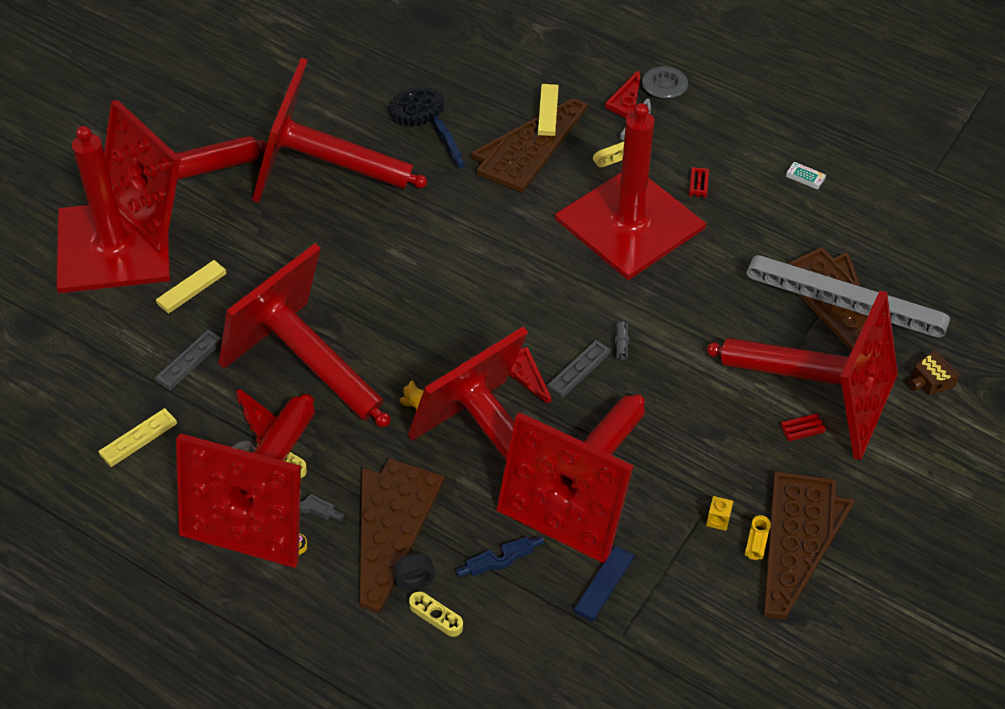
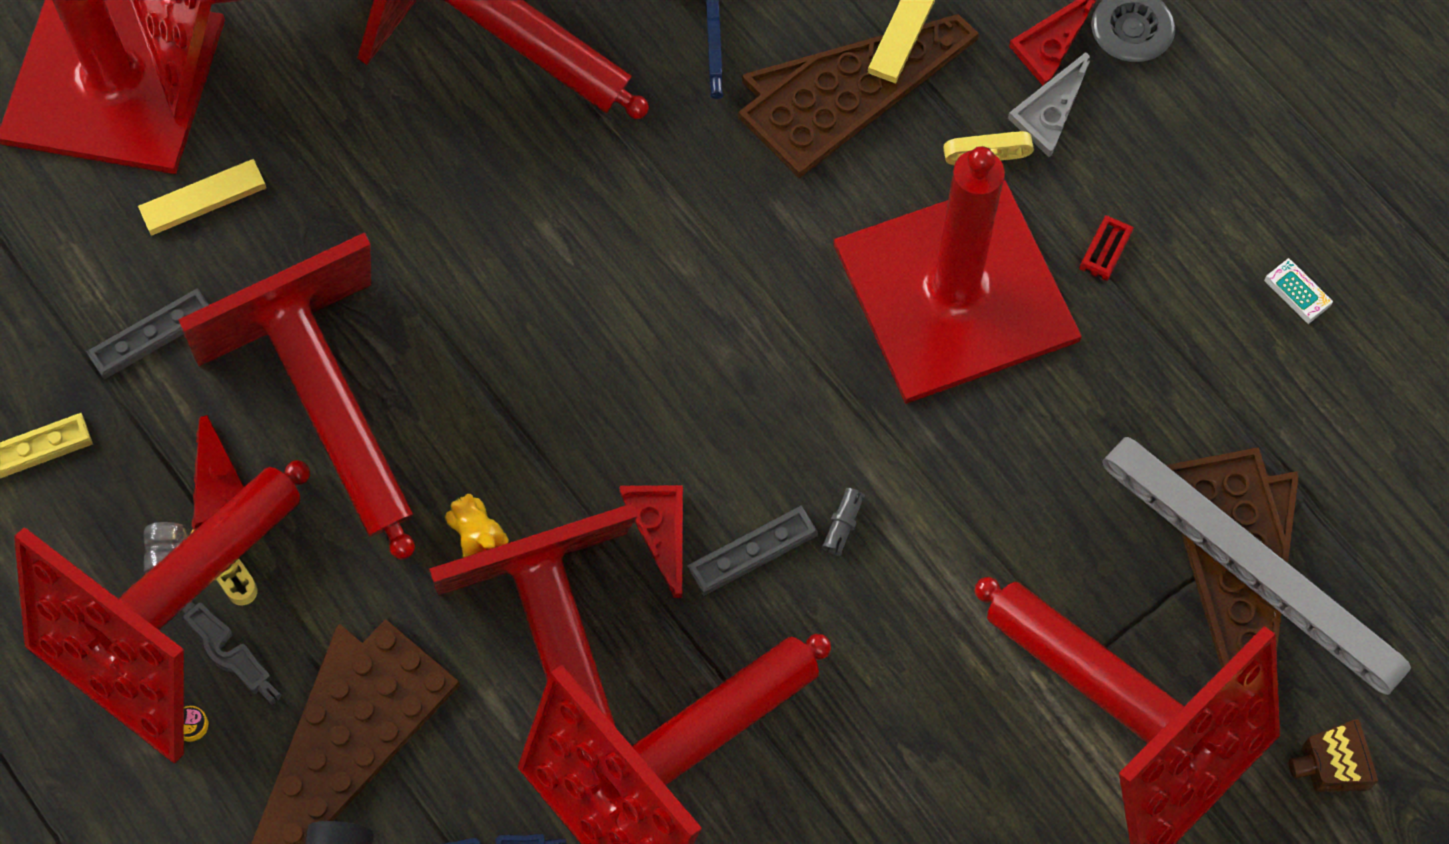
camera: 20 degrees right, 15 degrees up
red tile [781,413,826,442] -> none

